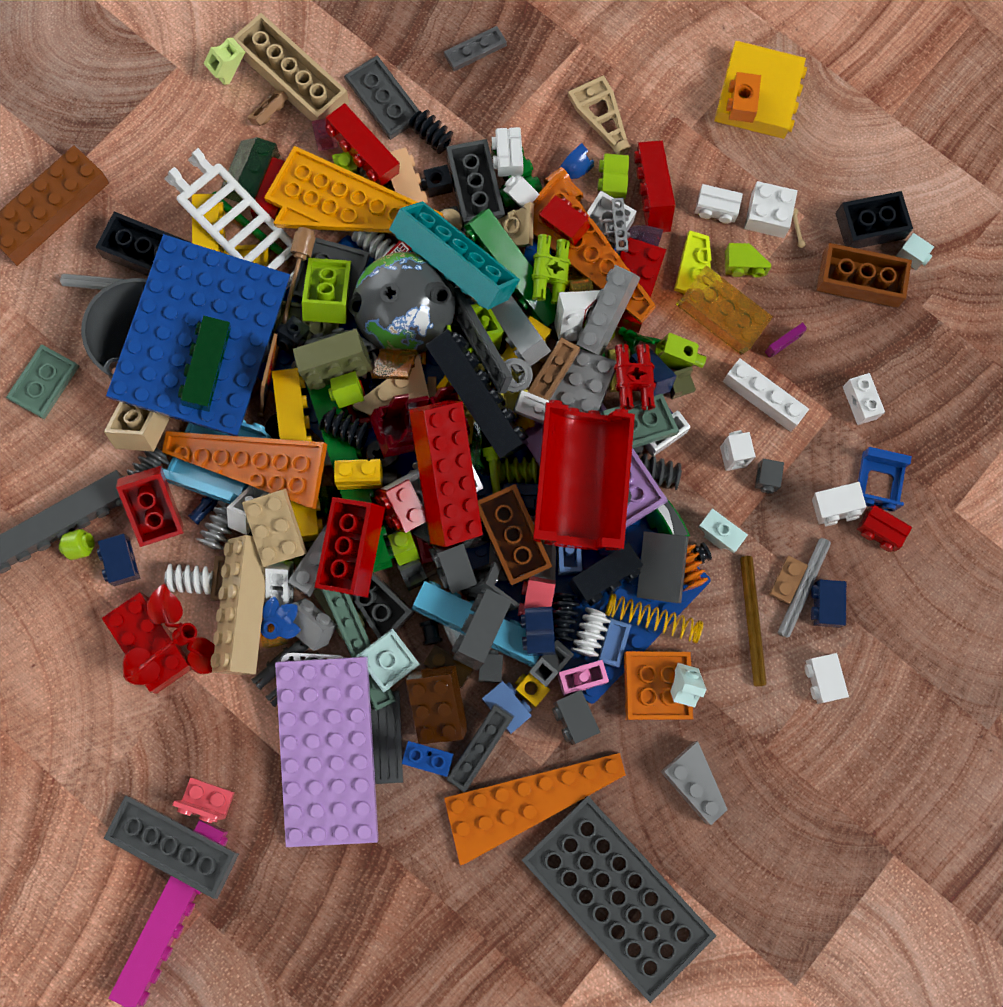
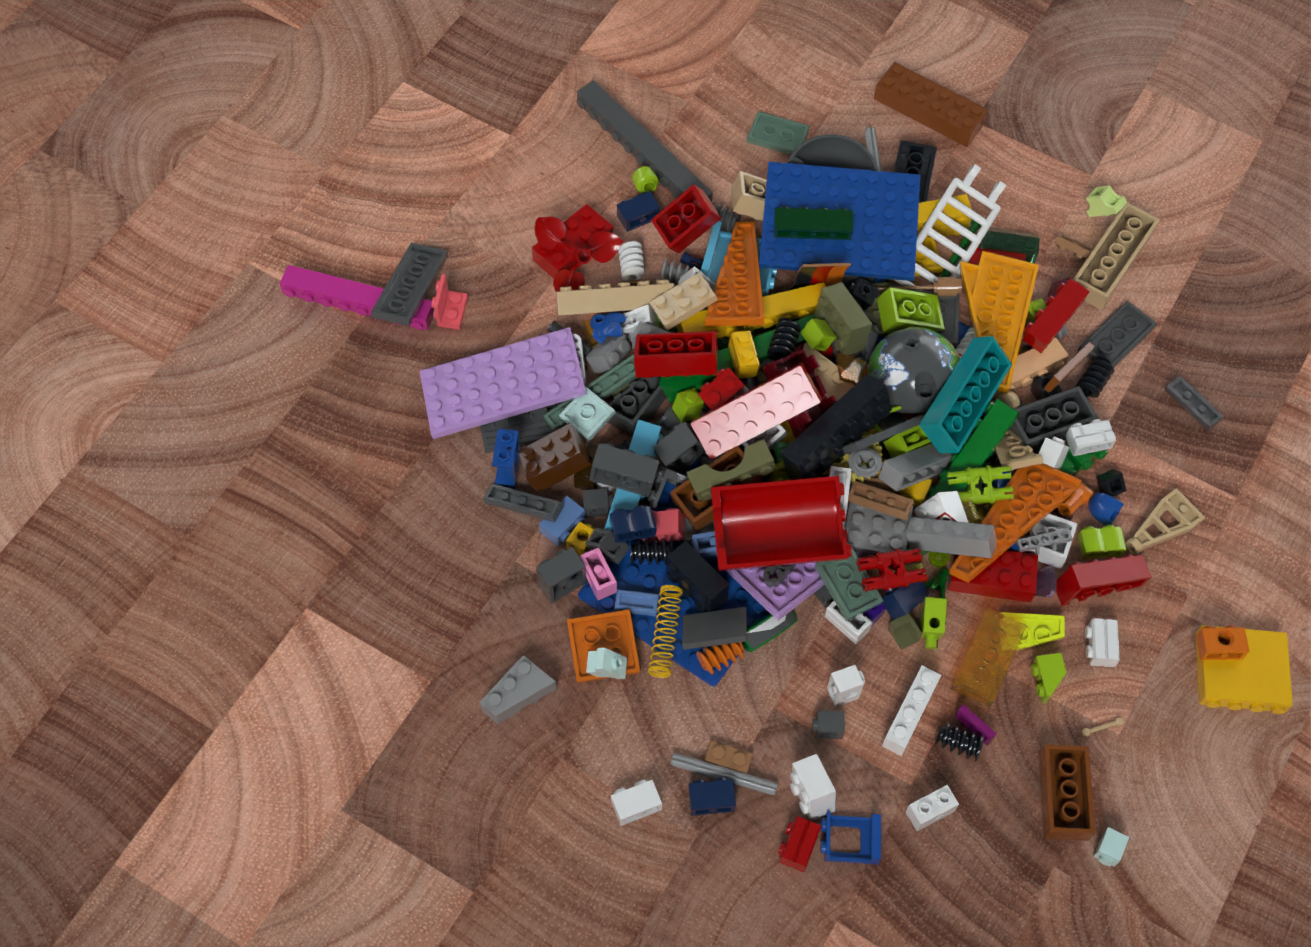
camera: 85 degrees right, 15 degrees down
orange wing [444,753,626,865] -> none
dark grey piece [521,796,716,1003] -> none
red brick [539,195,590,246] -> none
white piece [571,607,611,657] -> none
dark grey piece [640,454,682,490] -> none
black bush [693,542,712,564] -> none
light aqua brick [699,508,748,553] -> none
pearl gold axle [740,556,767,687] -> none
white brick [744,181,798,238] -> none
black brick [835,191,913,249] -> none
none -> olive arch [687,439,775,501]
none -> black piece [934,721,983,762]
none -> tile [1044,342,1095,393]
none -> black plate [1096,469,1126,497]

